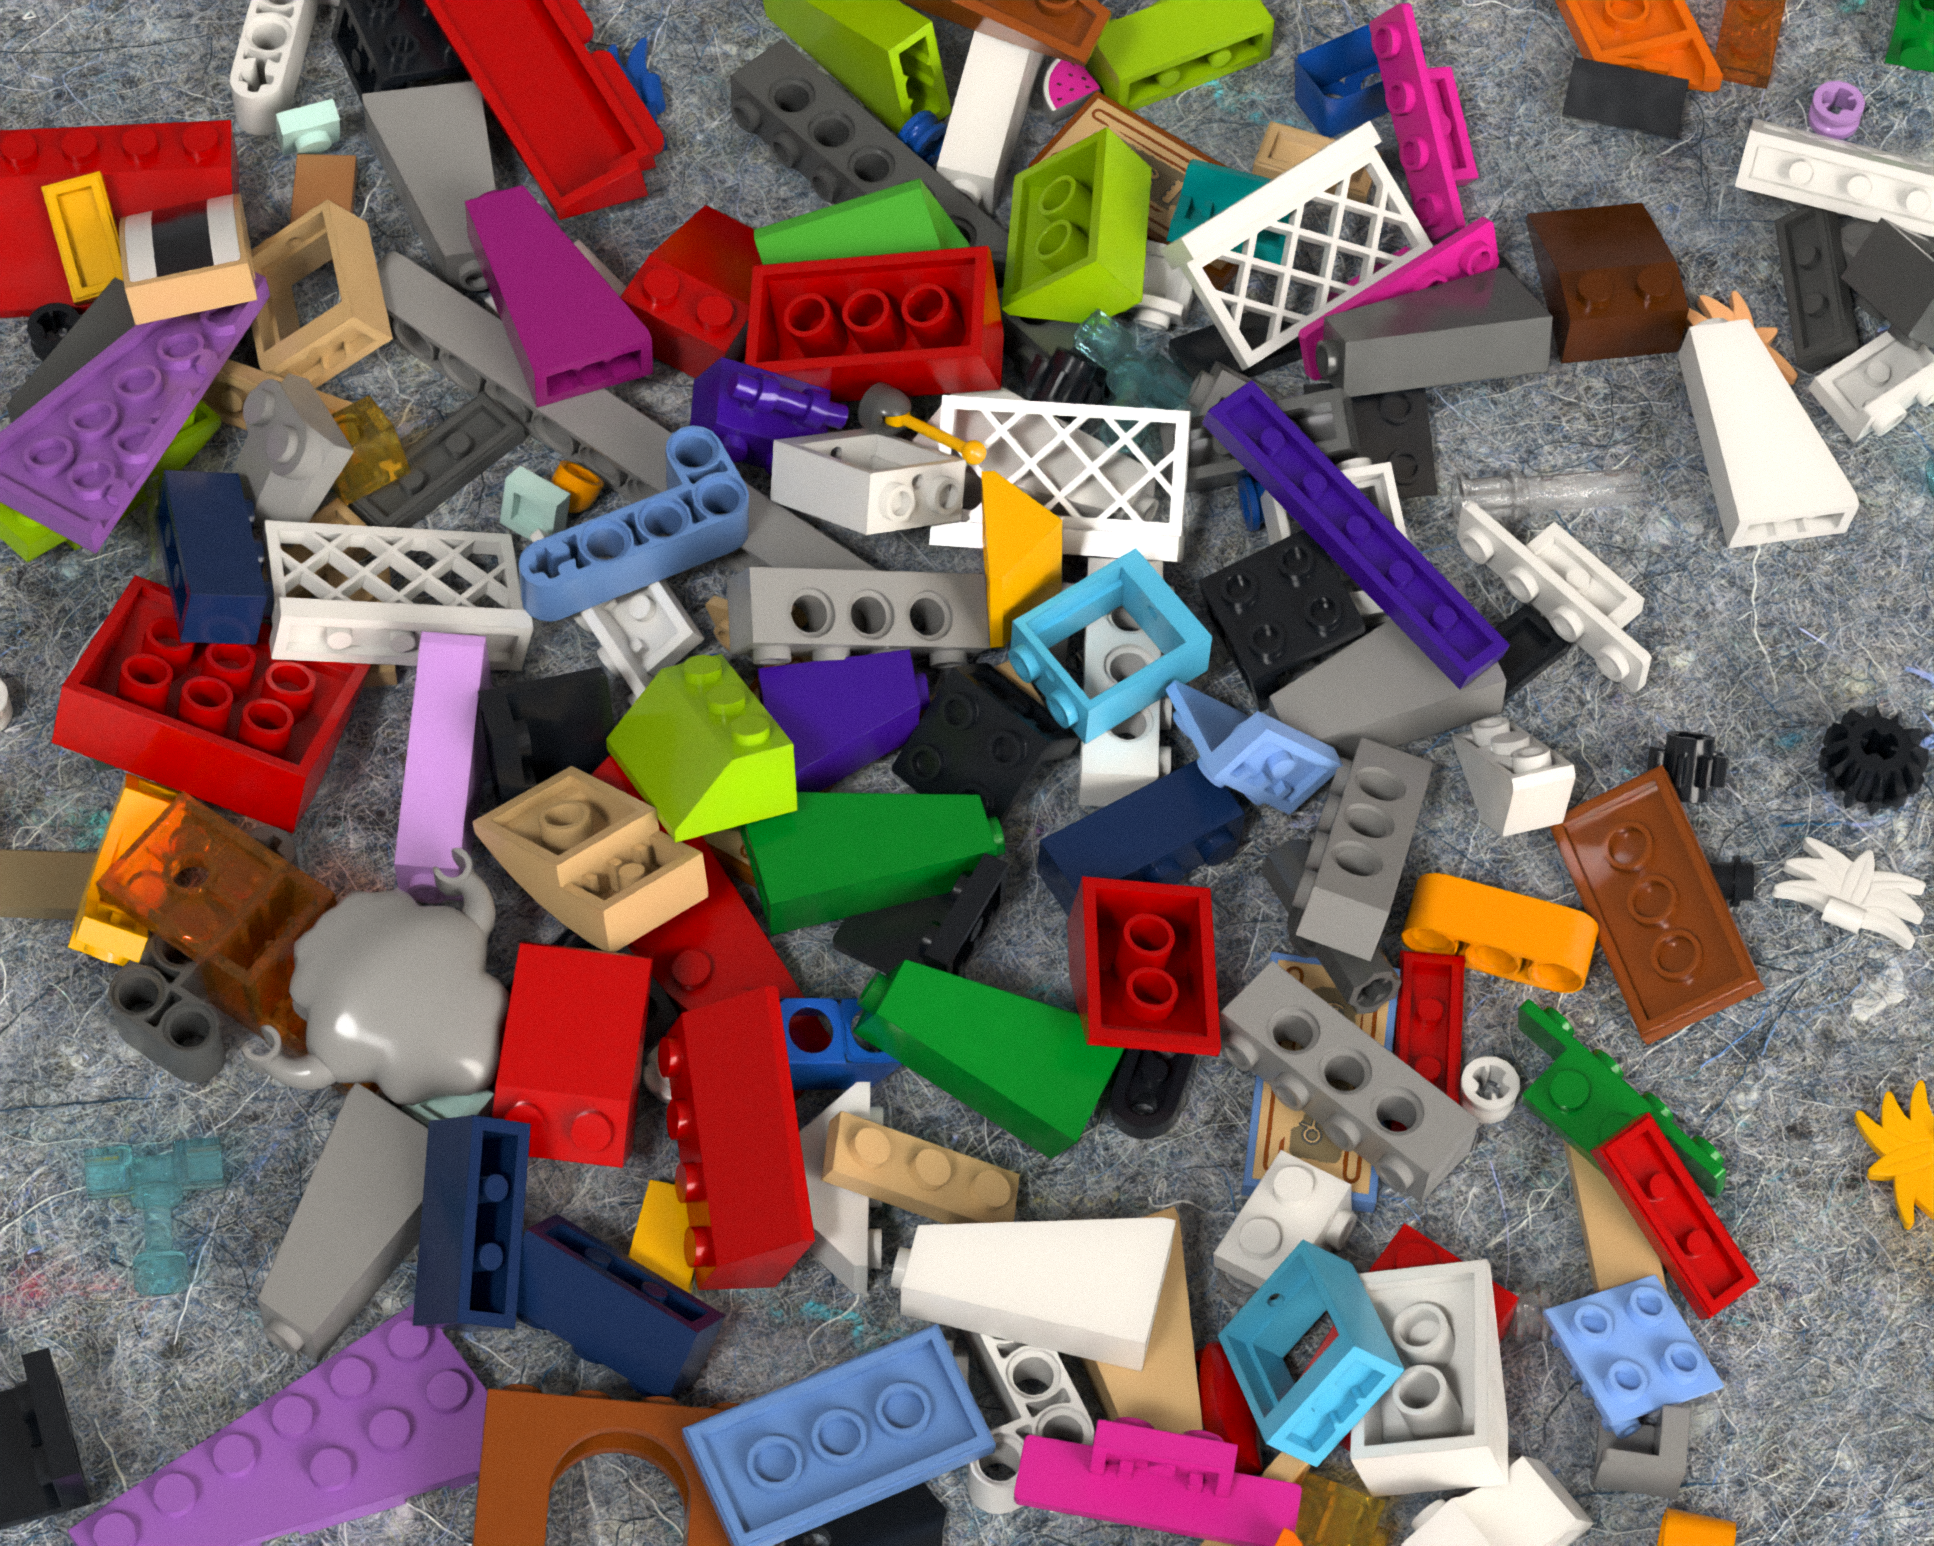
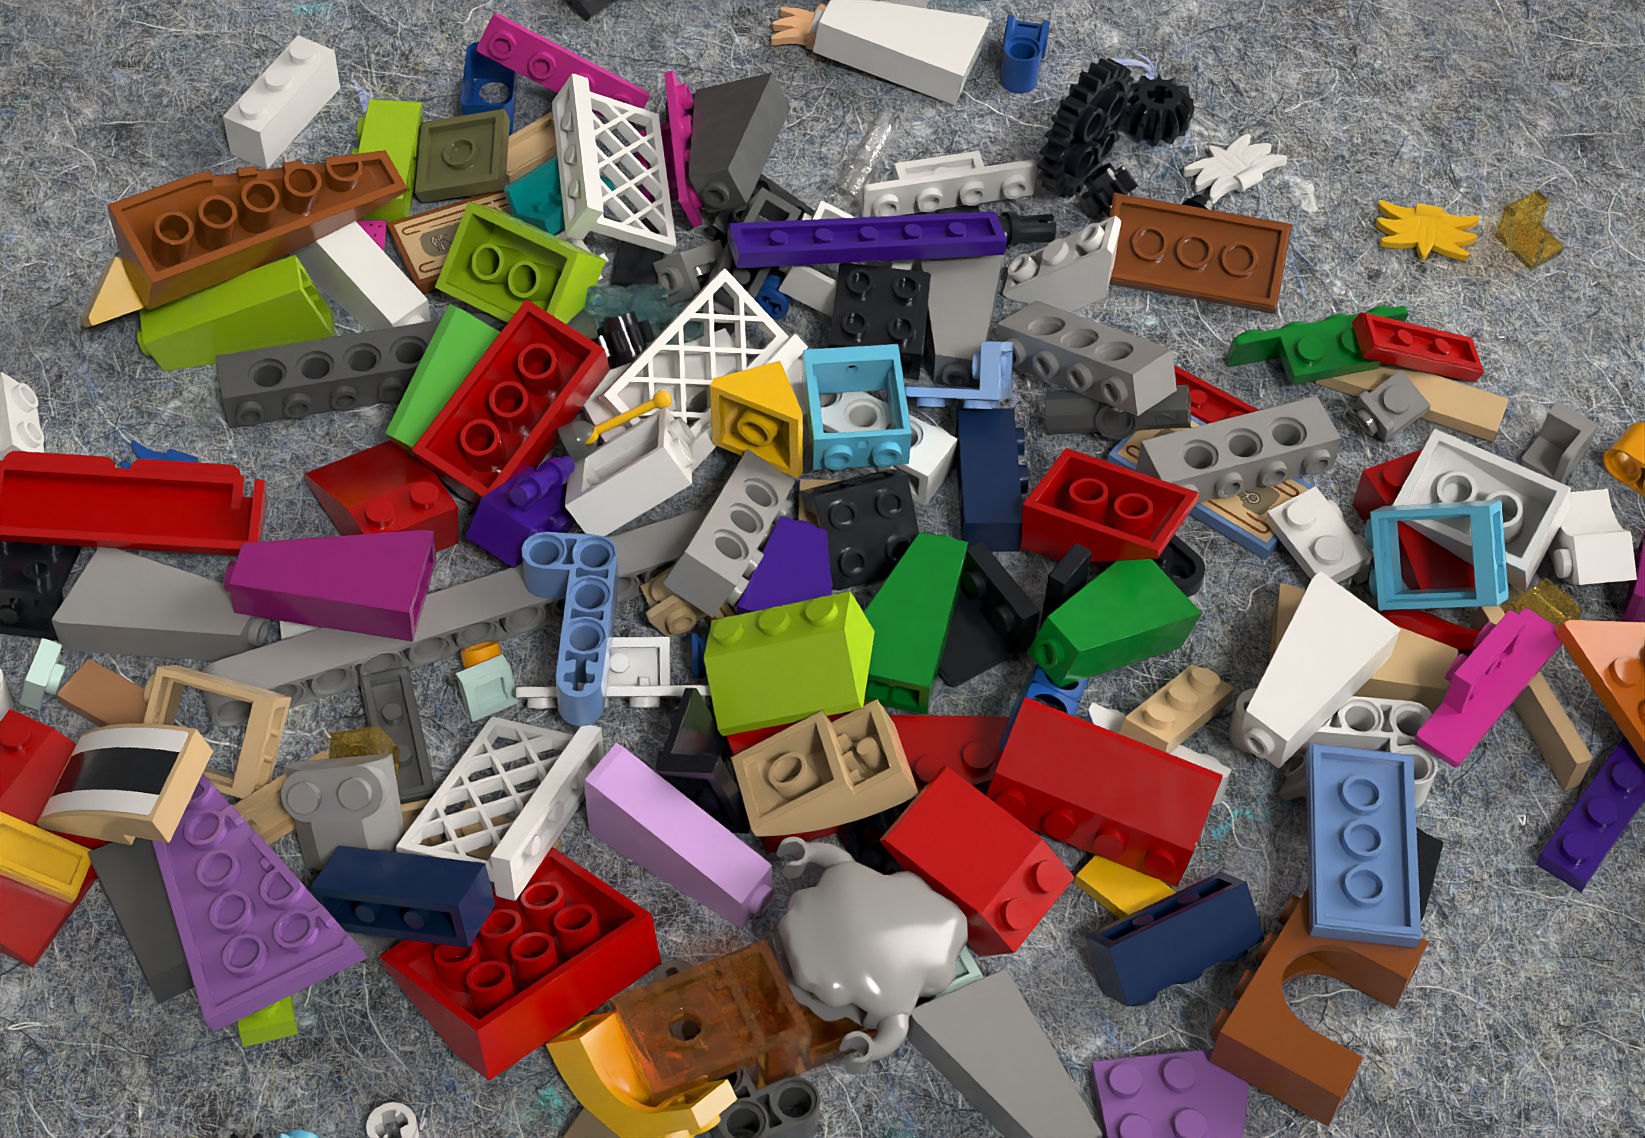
camera: 60 degrees left, 5 degrees down
black bush [27,303,80,361] -> none
dark blue brick [413,1115,531,1333] -> none
blue bush [897,110,948,166] -> none
light orange beam [1401,873,1599,993] -> none
white bush [1459,1056,1520,1124] -> none
reddish brown slope [1526,203,1689,364] -> none
light blue hinge [1542,1275,1724,1439] -> none
none -> olive plate [415,109,510,203]
none -> black pin [997,211,1056,247]
none -> blue piece [1000,15,1050,93]
none -> black gear [1037,58,1134,199]
none -> black tile [1040,543,1092,629]
none -> light grey bracket [1355,370,1431,443]

